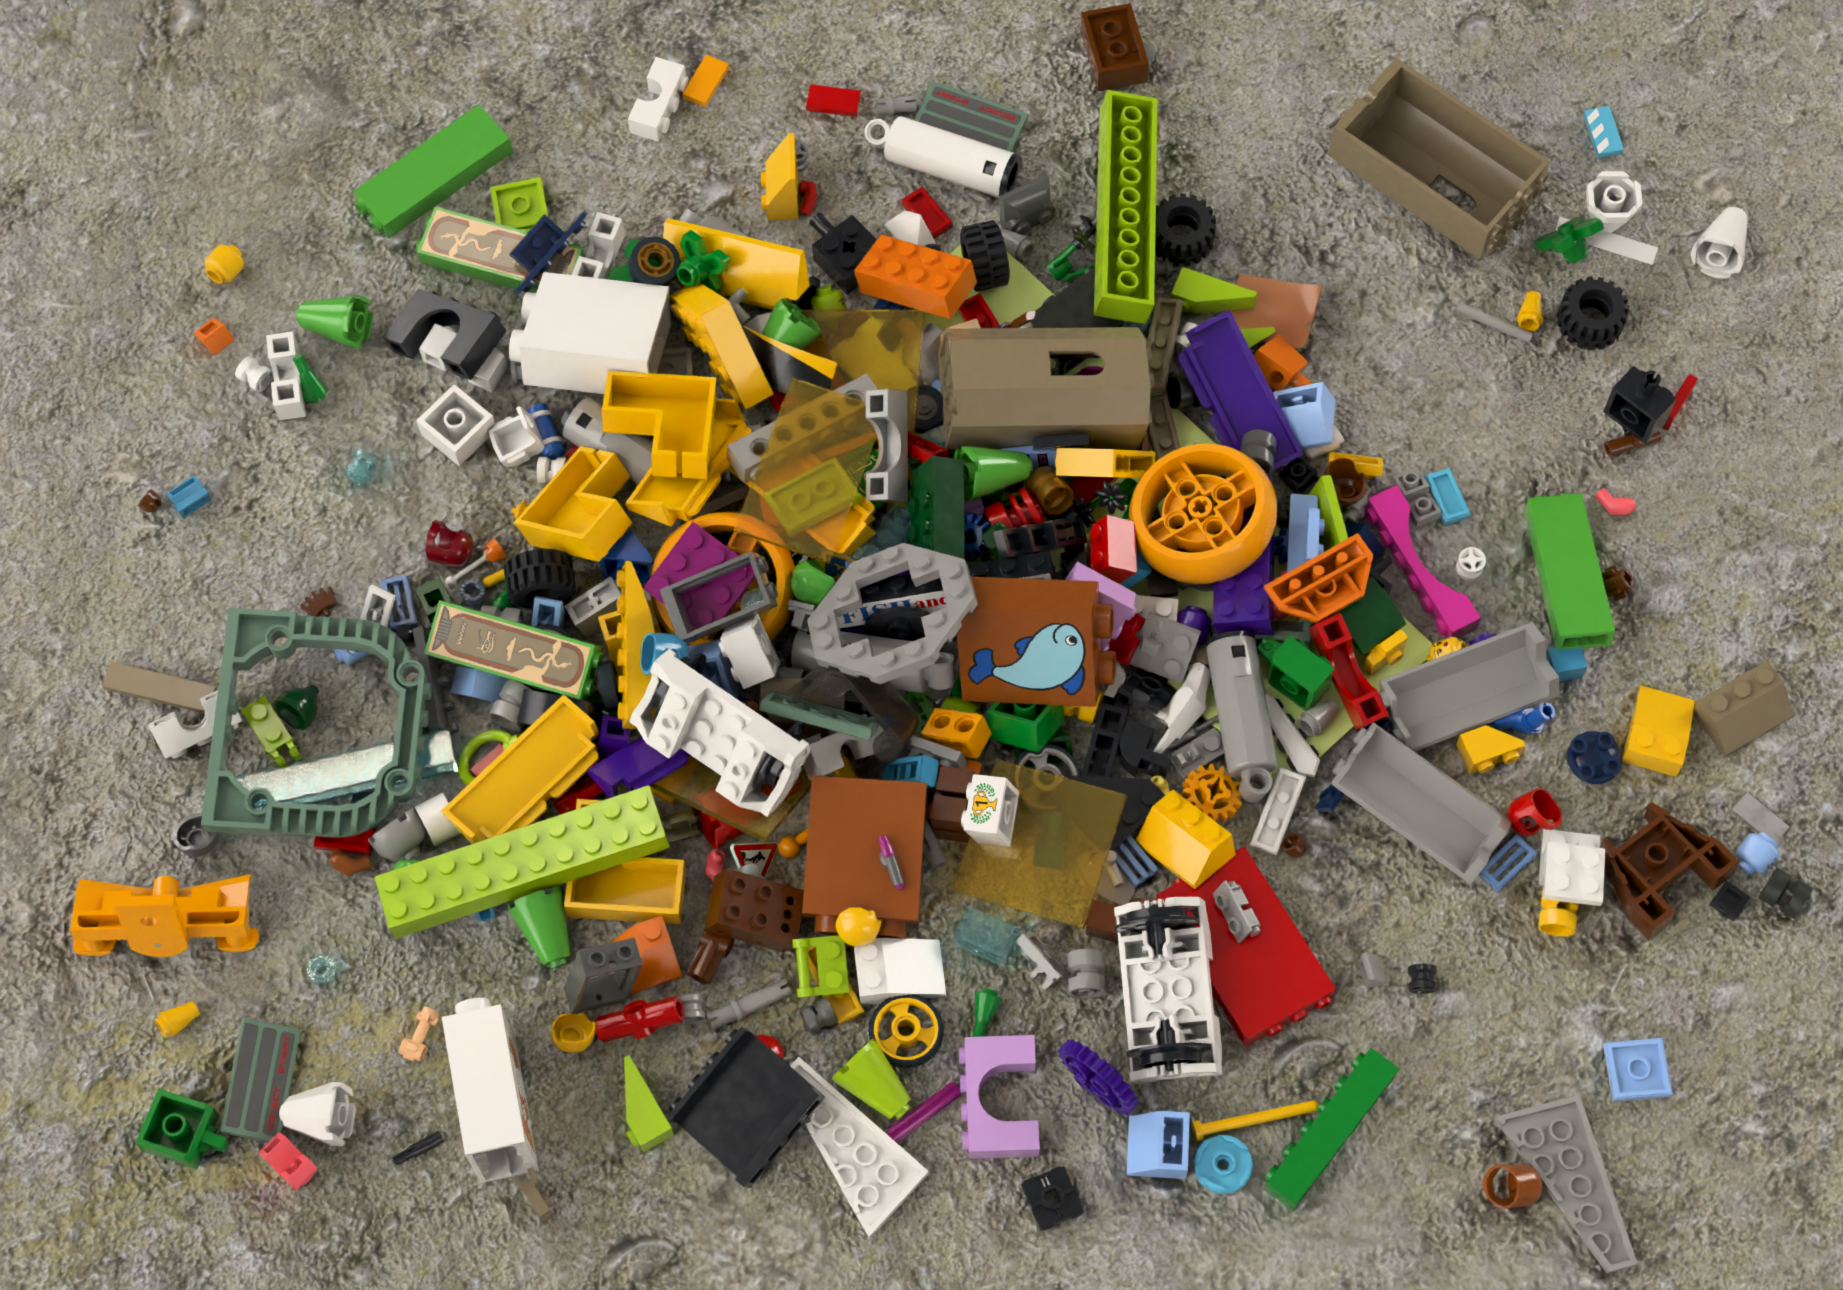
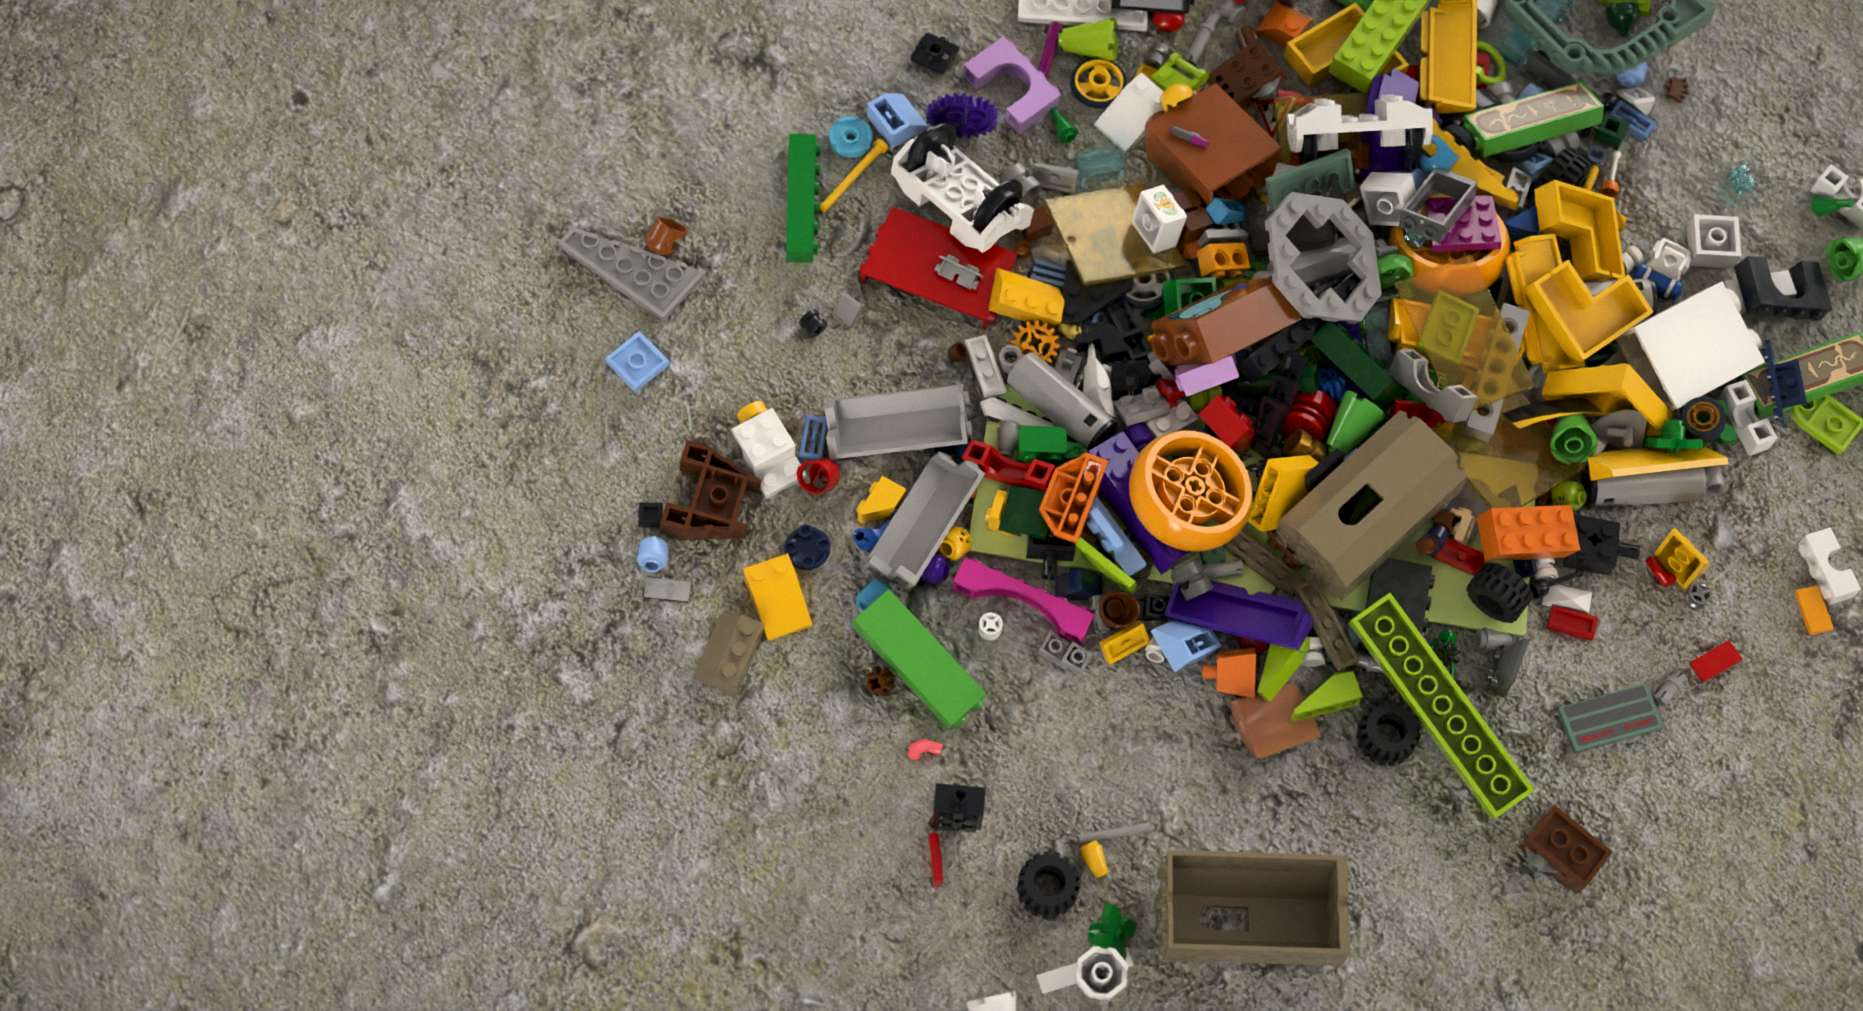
camera: 135 degrees right, 0 degrees up
reddish brown hinge [138,489,162,513] -> none
dark azure piece [166,475,211,518] -> none
dark red helmet [425,520,473,568] -> none
white piece [864,116,1021,198] -> none
medium azure tile [1424,468,1471,526] -> none
pearl dark grey wheel [1758,867,1813,919] -> none

